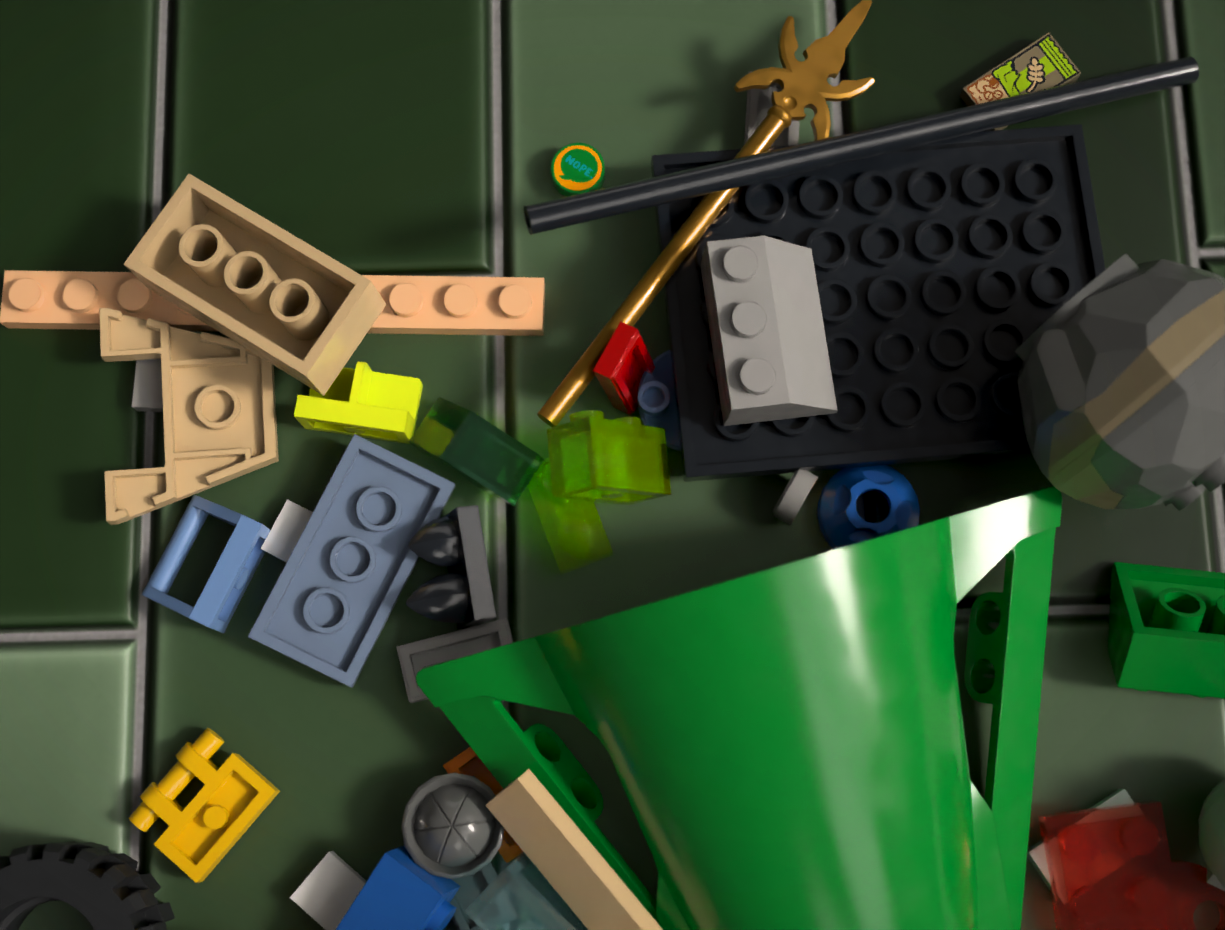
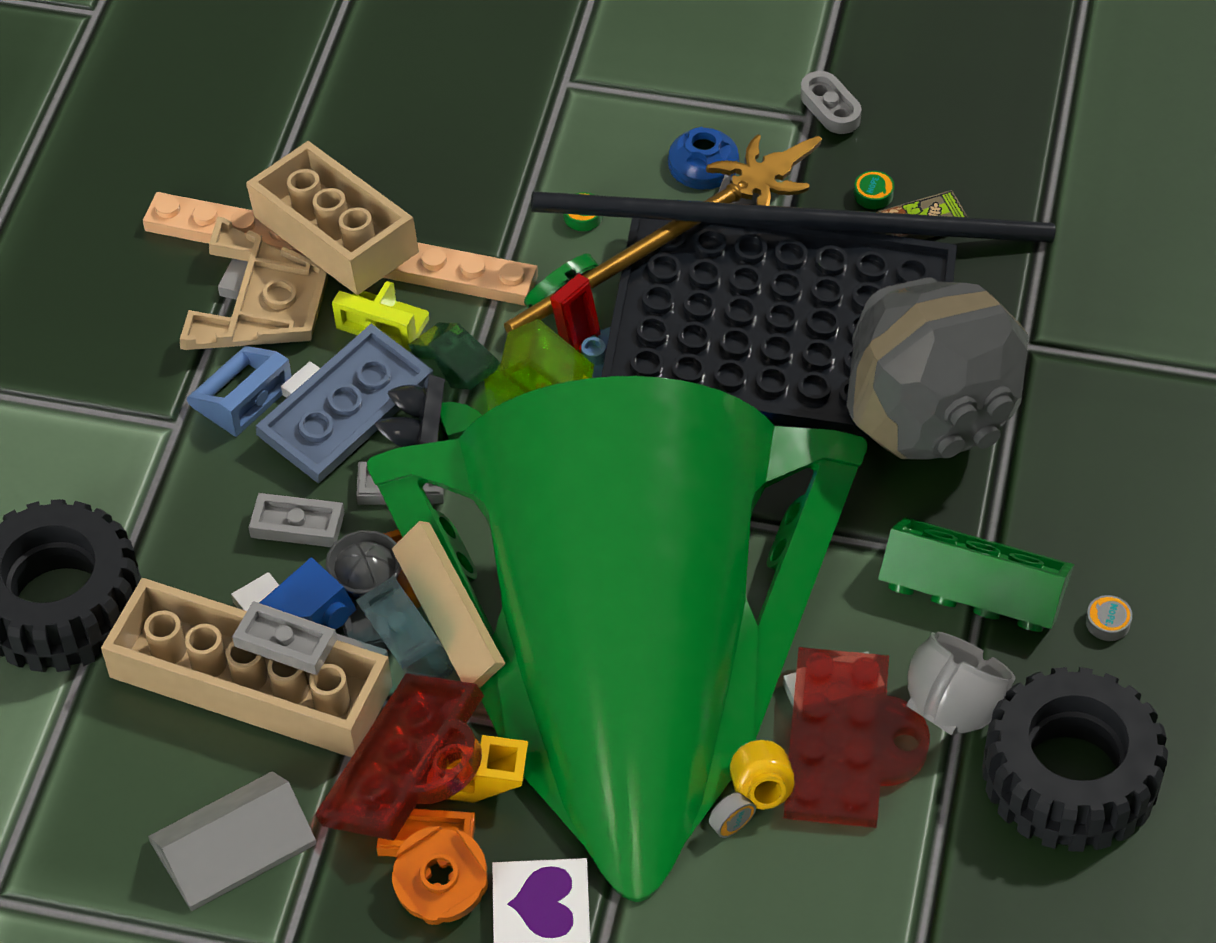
camera: 10 degrees right, 25 degrees down
yellow plate [129,727,280,883] -> none
light grey slope [700,236,838,426] -> none
none -> light grey plate [248,493,345,547]
none -> green tile [440,402,482,440]
none -> green tile [524,253,598,308]
none -> blue piece [668,127,739,190]
none -> green tile [854,170,894,209]

